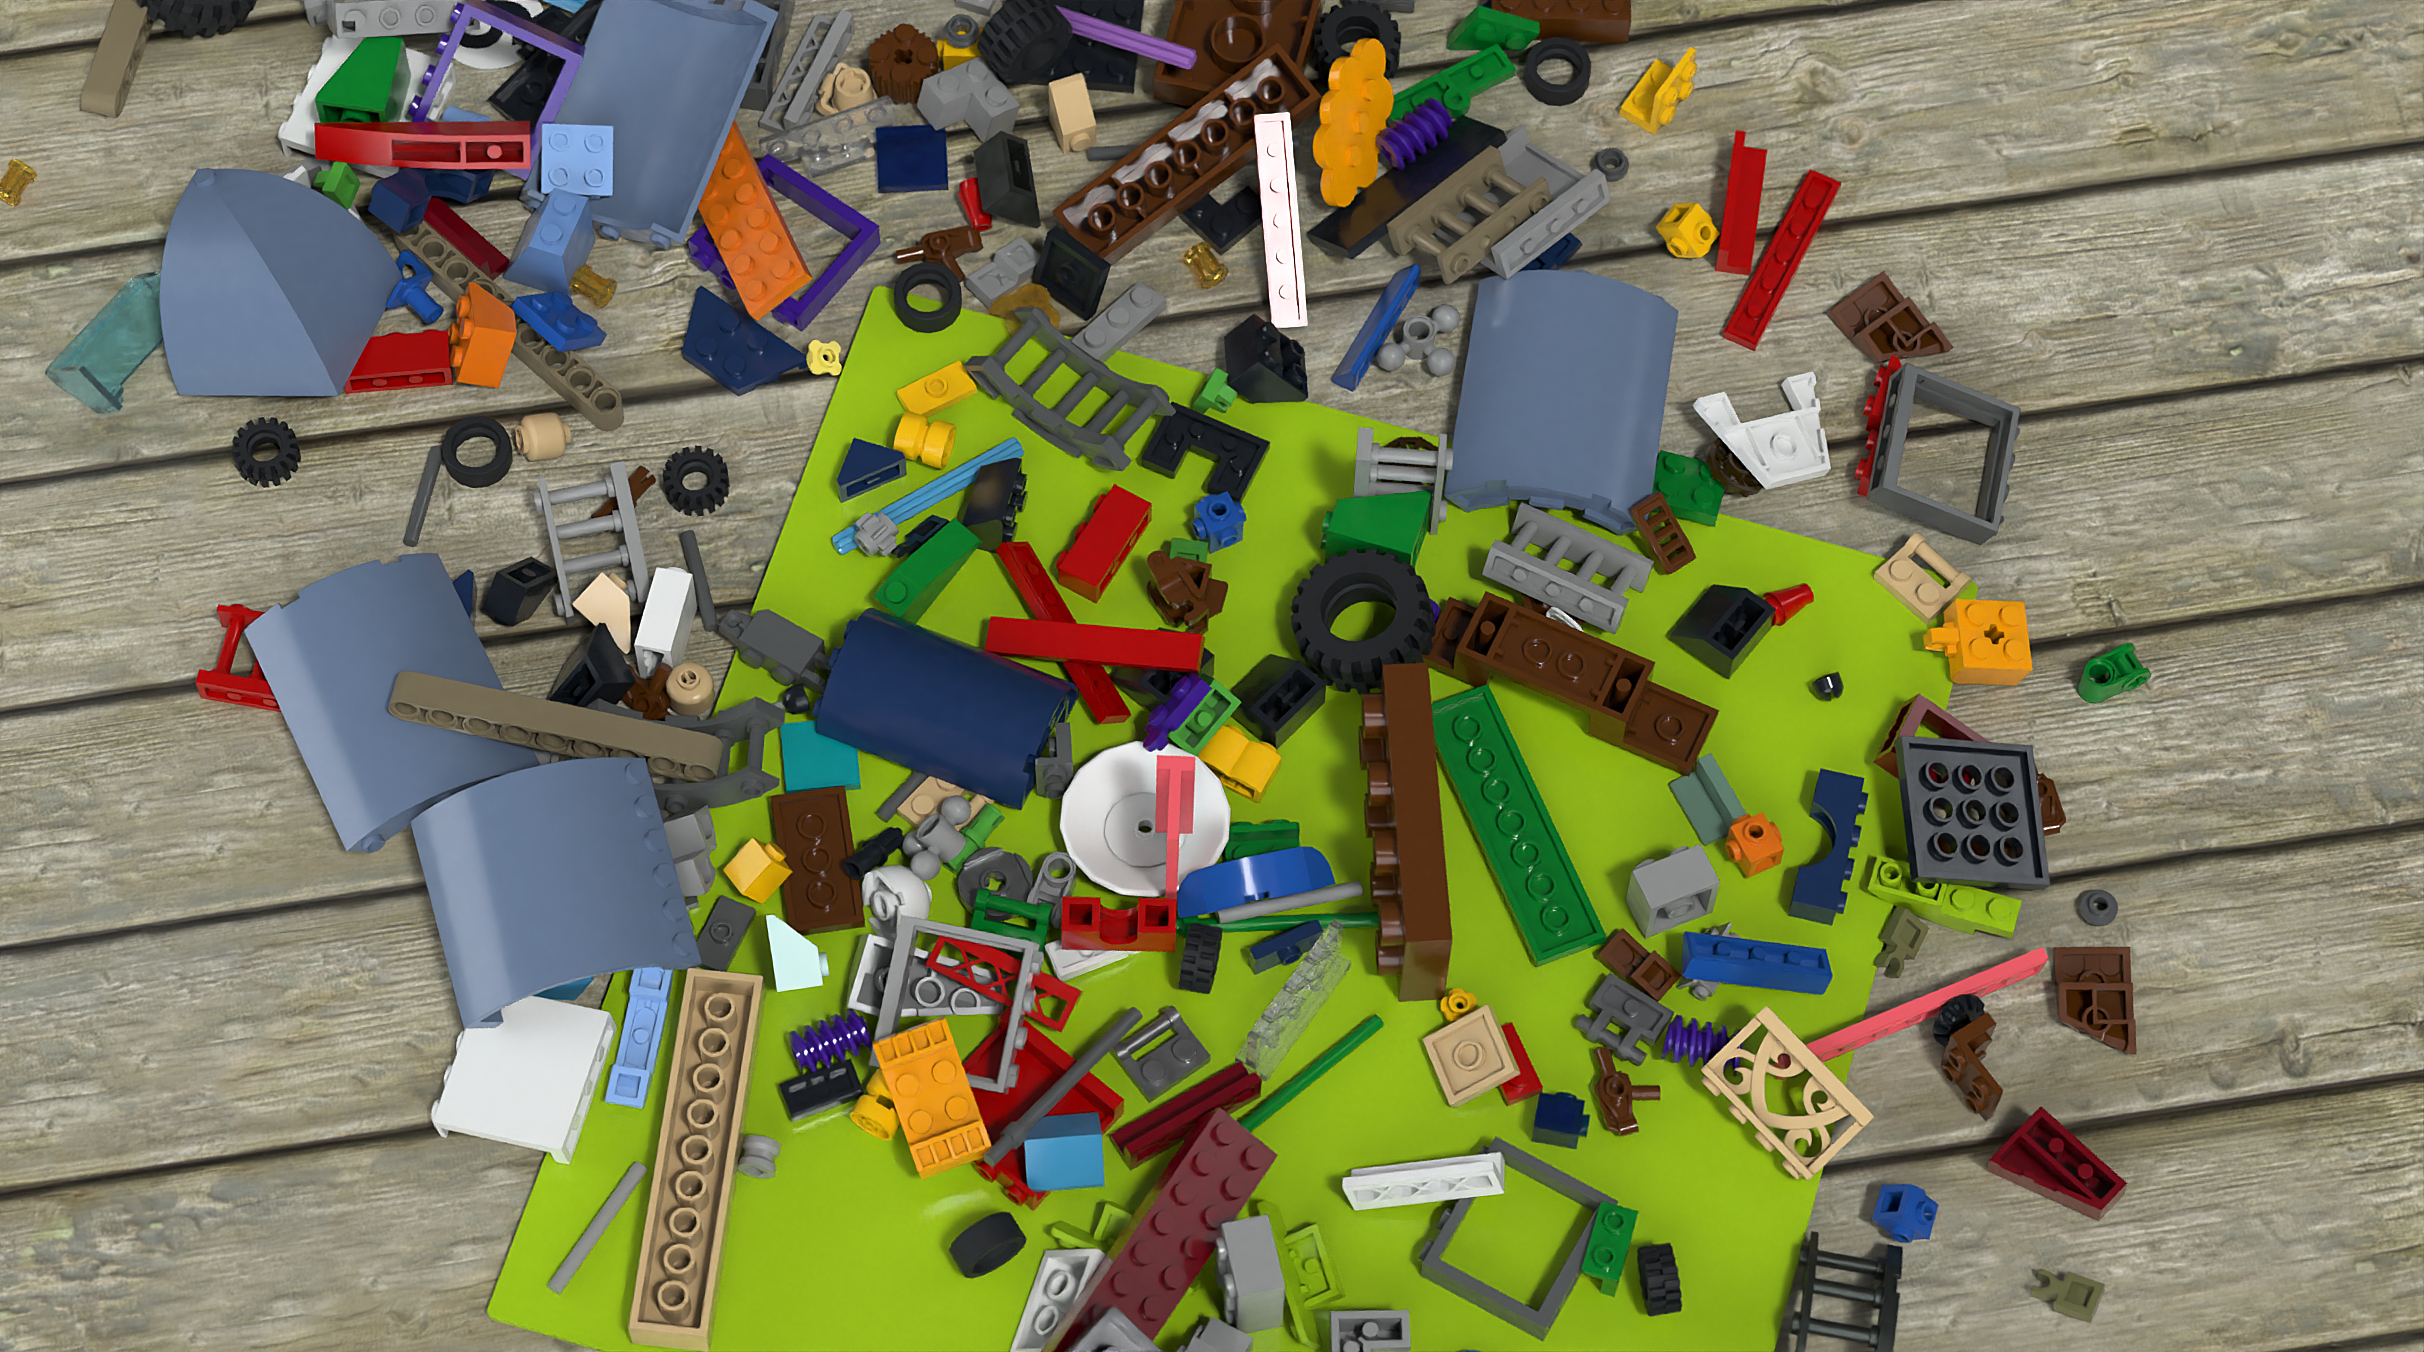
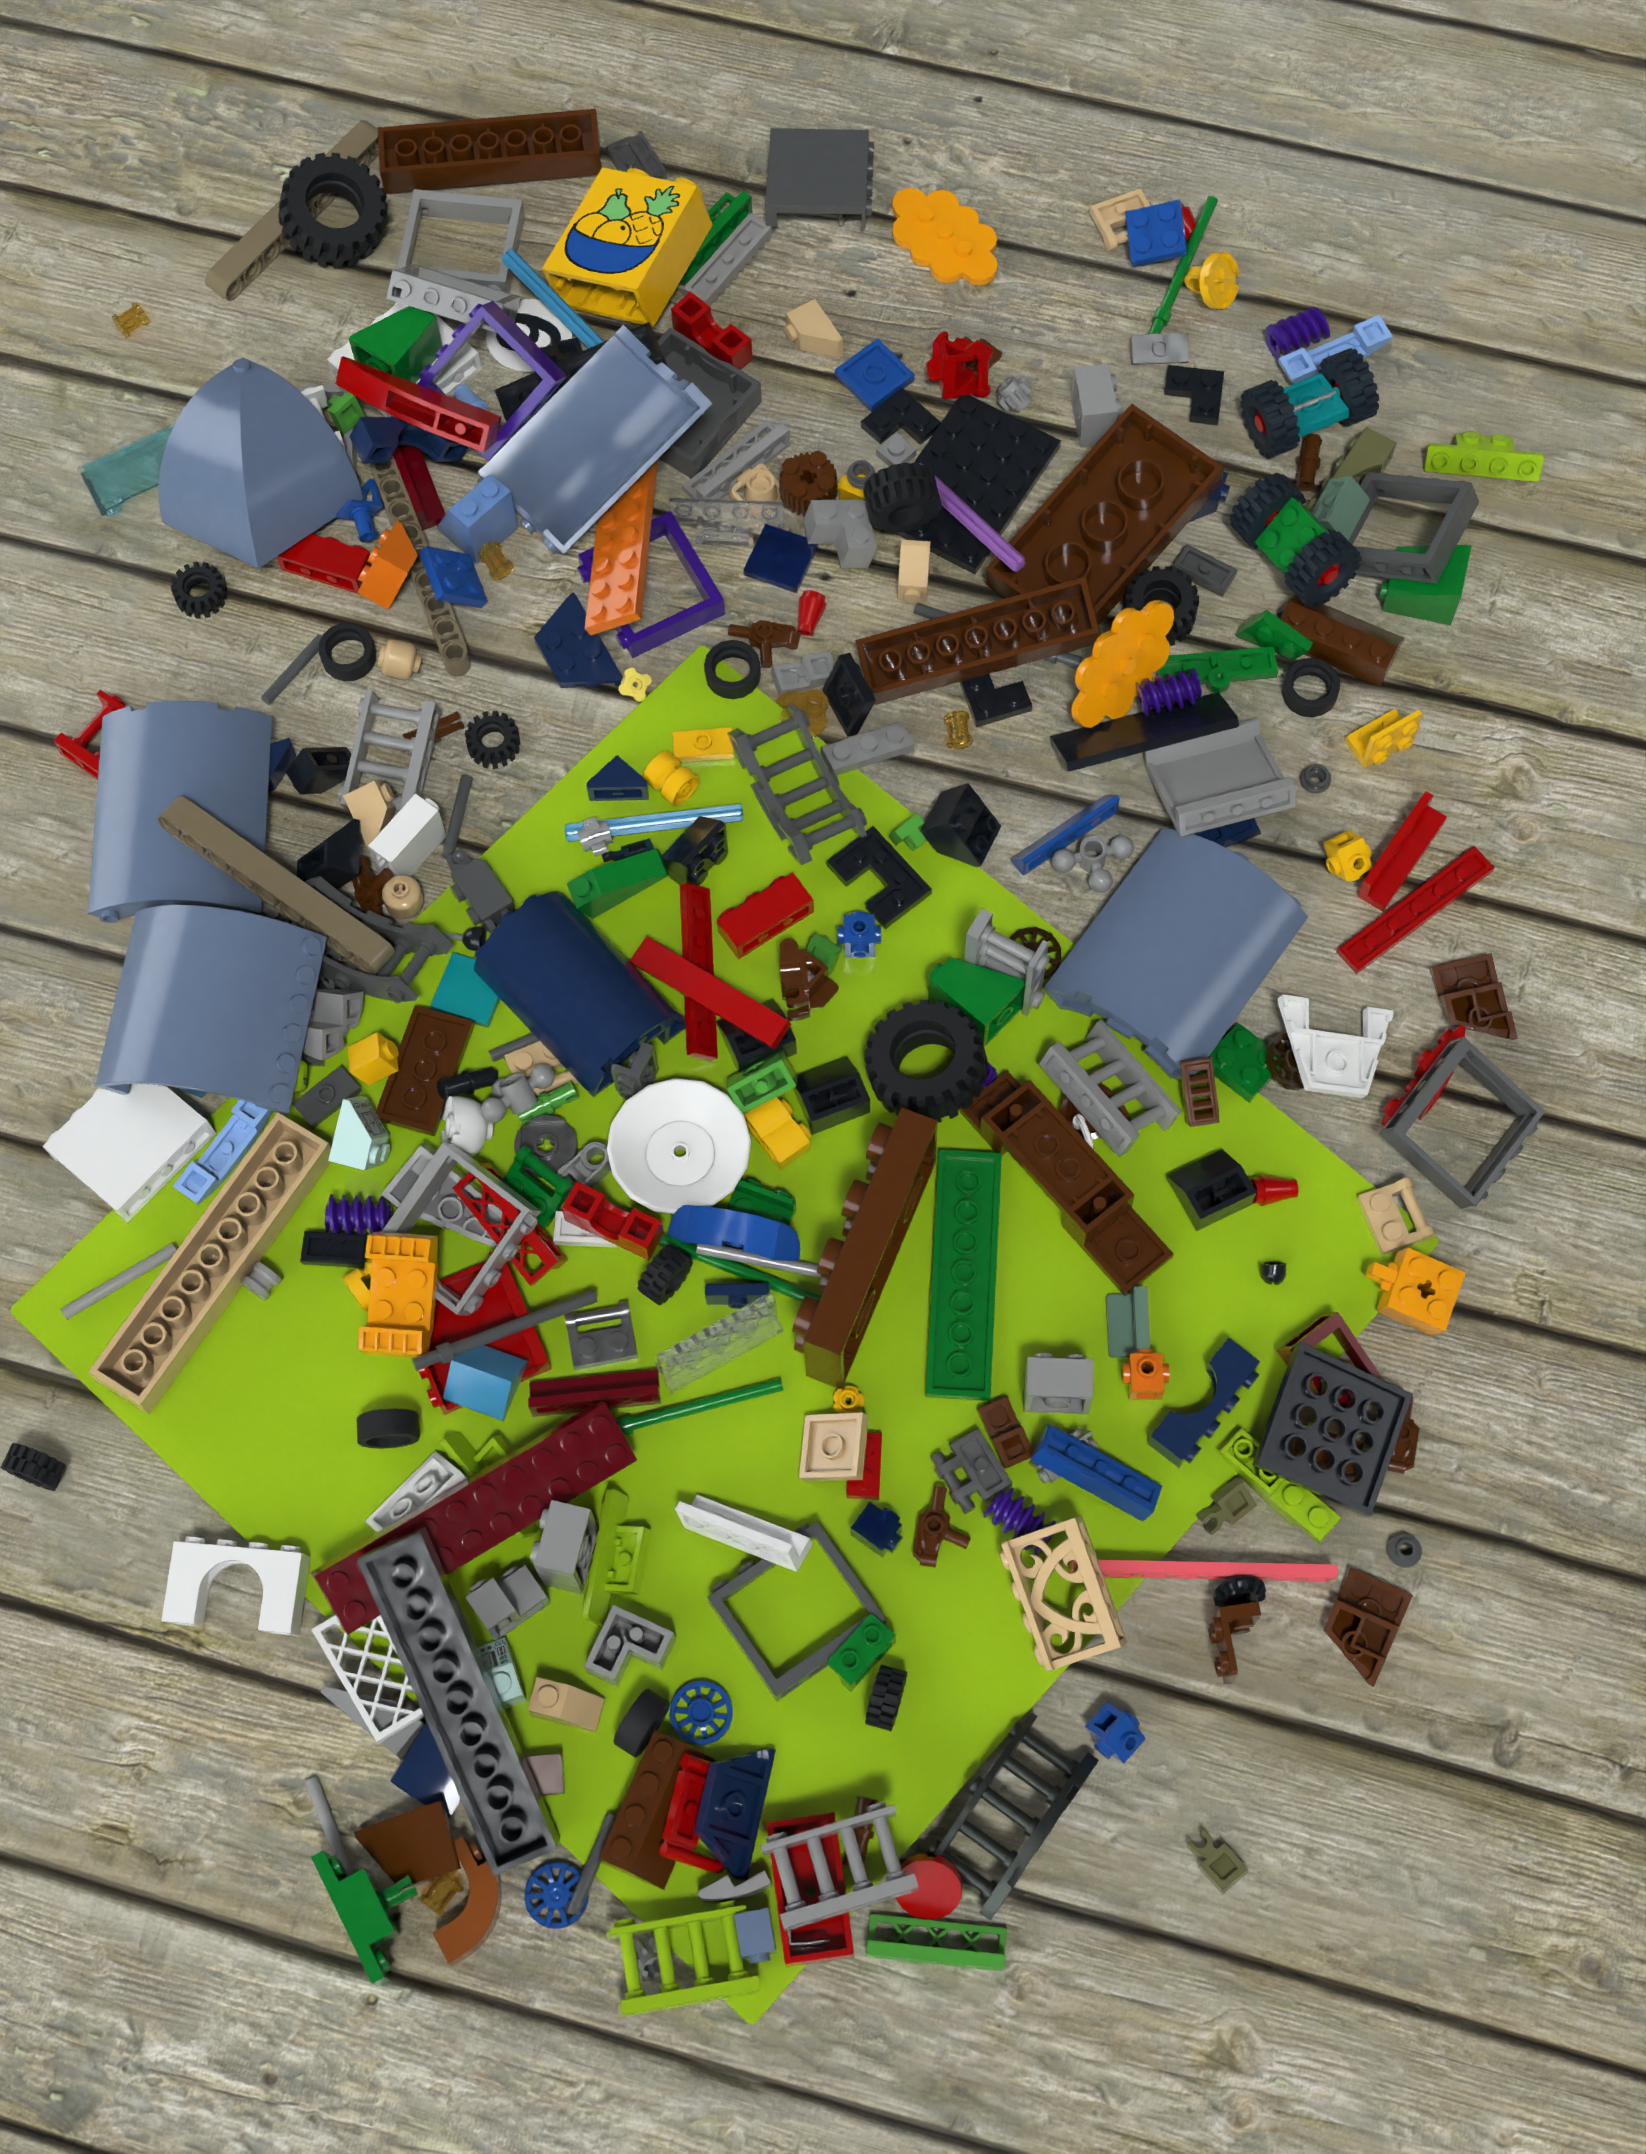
camera: 30 degrees right, 5 degrees up
light blue hinge [541,124,613,200] -> none
pearl dark grey slope [974,131,1041,229] -> none
dark purple hinge [1143,673,1212,752] -> none
coral fence [1155,755,1195,902] -> none
tile [1253,113,1308,328] -> none
dark tan fence [1387,145,1552,285] -> none
dark red wedge [1987,1106,2127,1221] -> none
green piece [2077,643,2152,704] -> none

